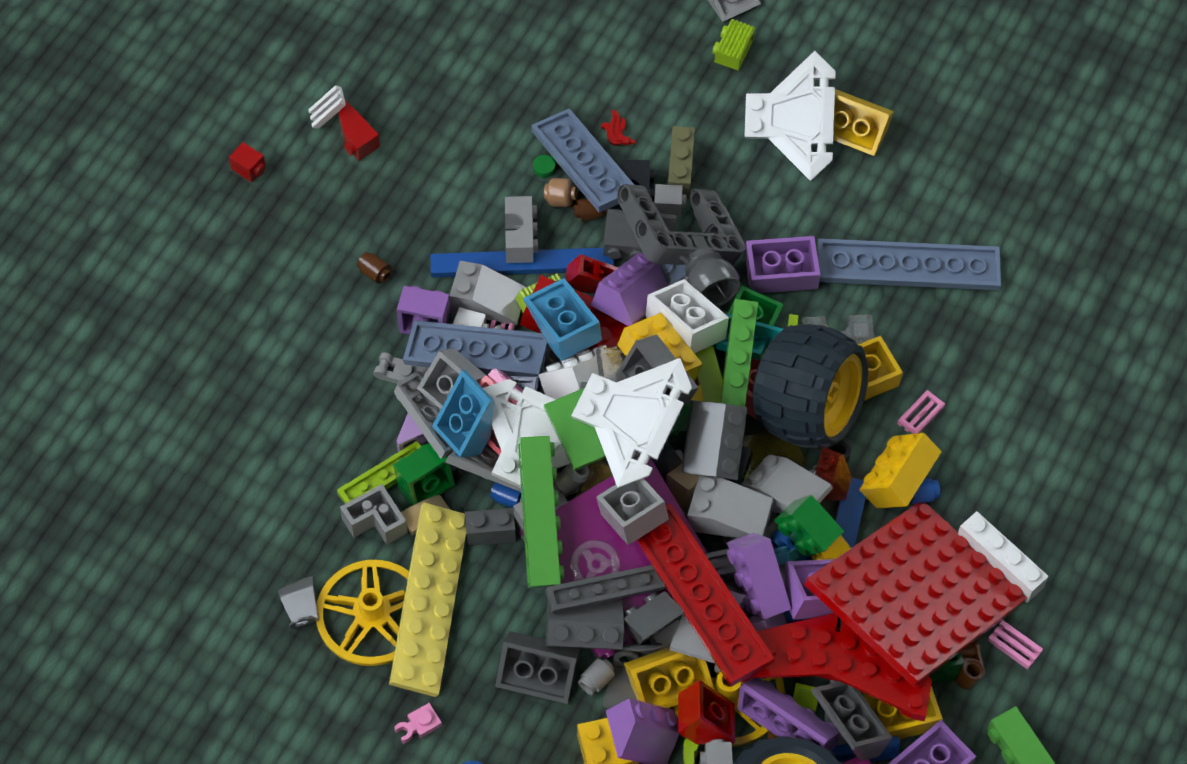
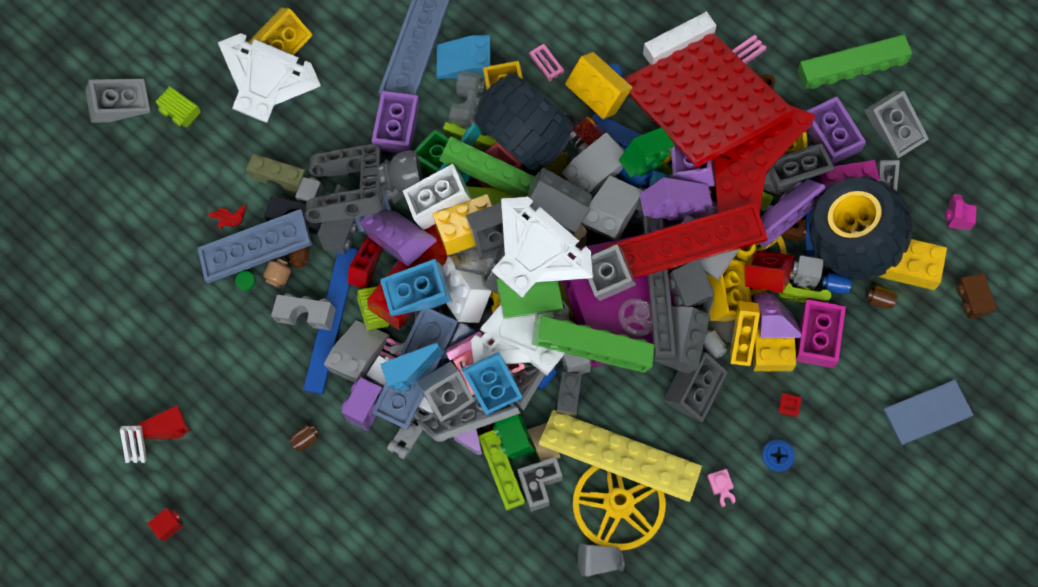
camera: 70 degrees left, 10 degrees up
none -> dark azure slope [380,343,445,392]
none -> dark azure slope [436,35,491,79]
none -> yellow brick [729,301,760,366]

